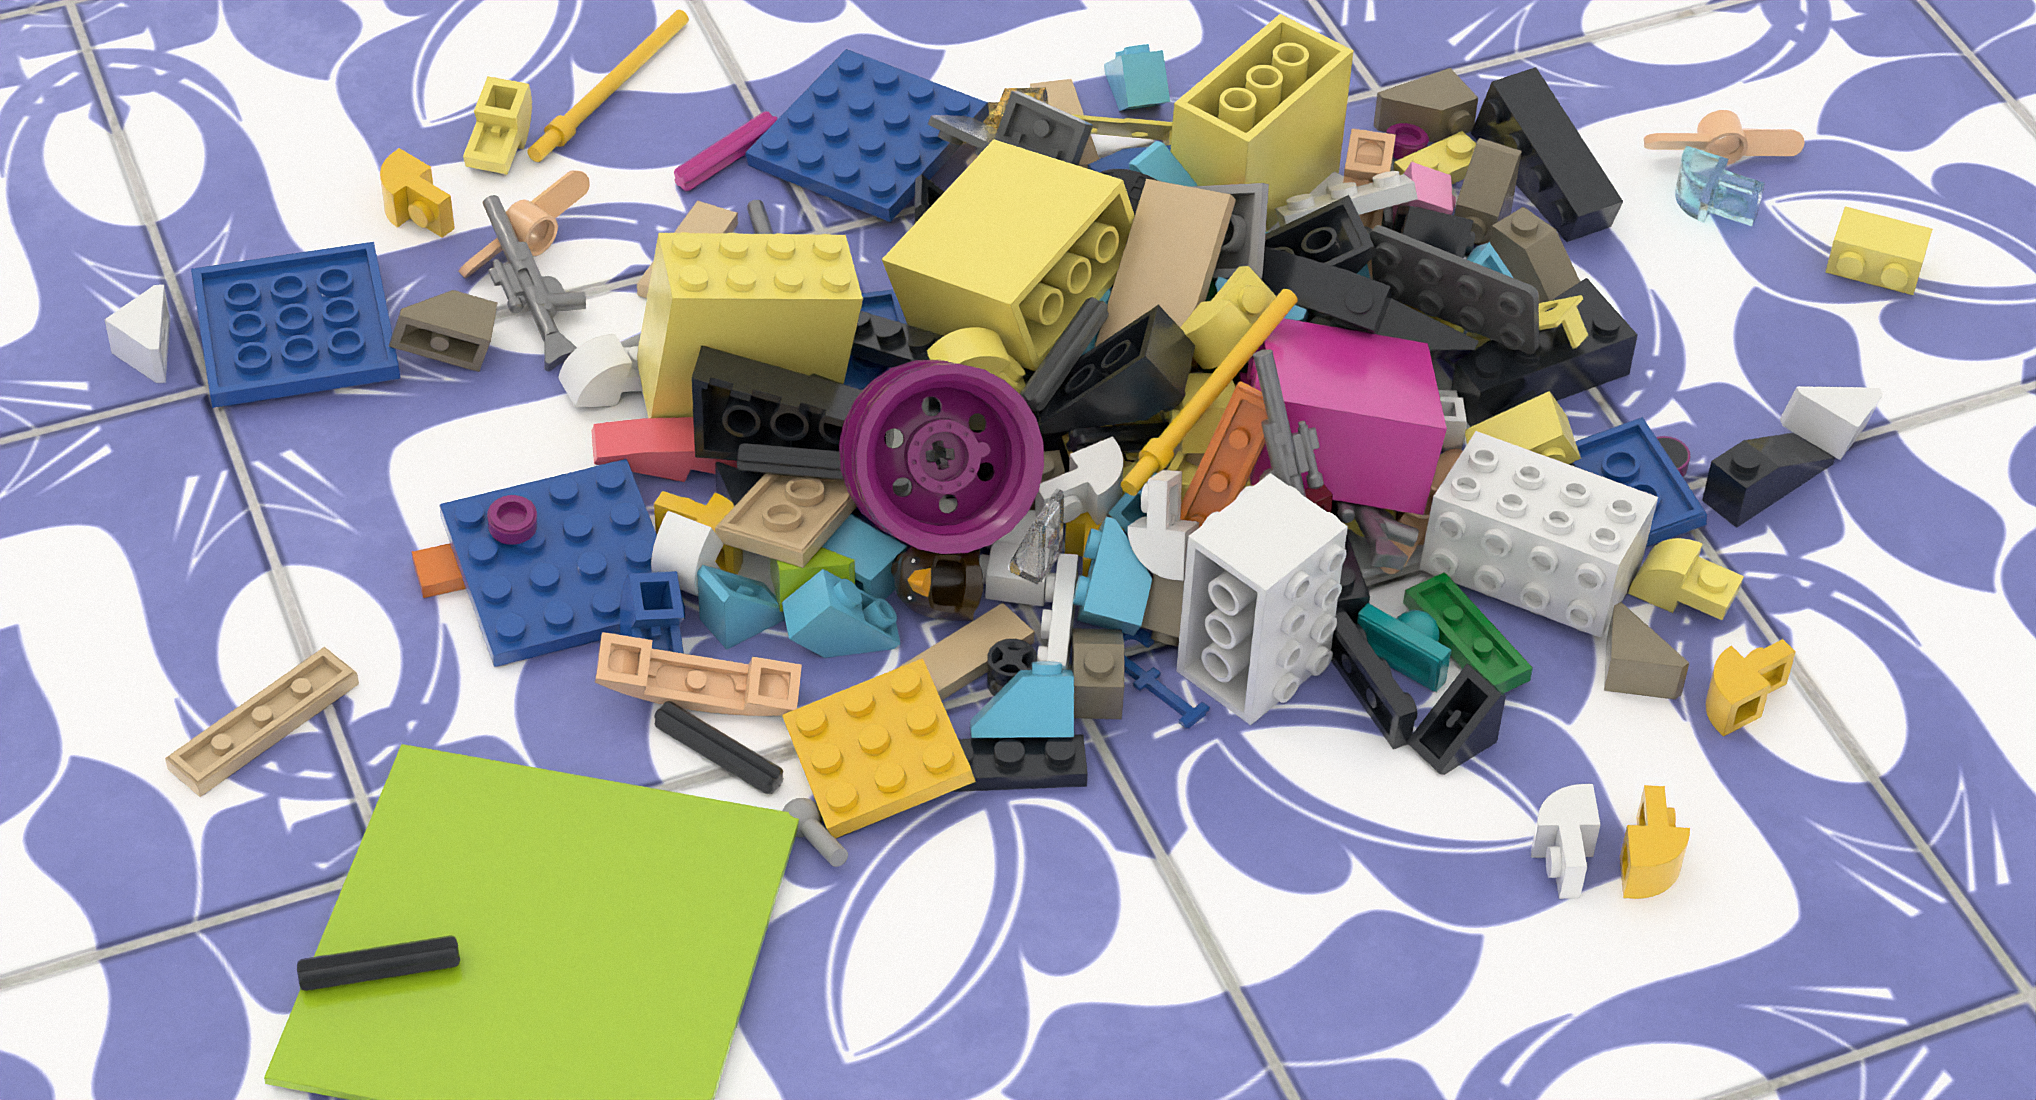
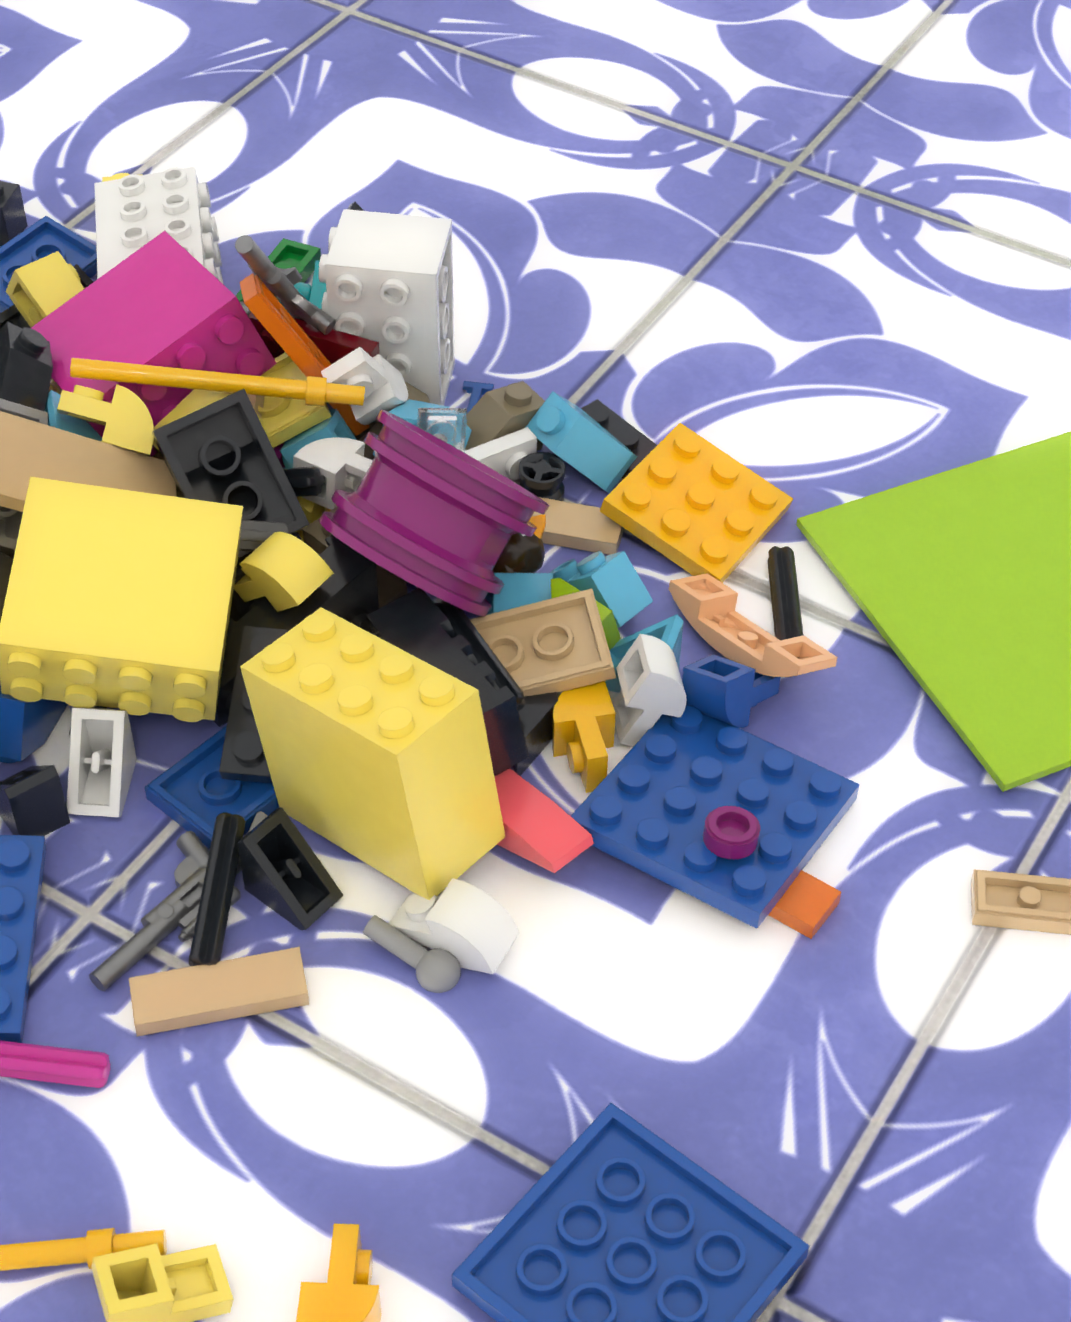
camera: 125 degrees left, 0 degrees up
dark tan slope [389,290,498,372] -> none
light nougat piece [458,170,590,279] -> none
flat silver piece [482,195,586,371] -> none
light grey bar [782,798,848,867] -> none
white brick [1531,784,1600,899] -> none
dark tan slope [1604,602,1689,700] -> none
yellow brick [1619,785,1690,899] -> none
yellow brick [1705,639,1796,737] -> none

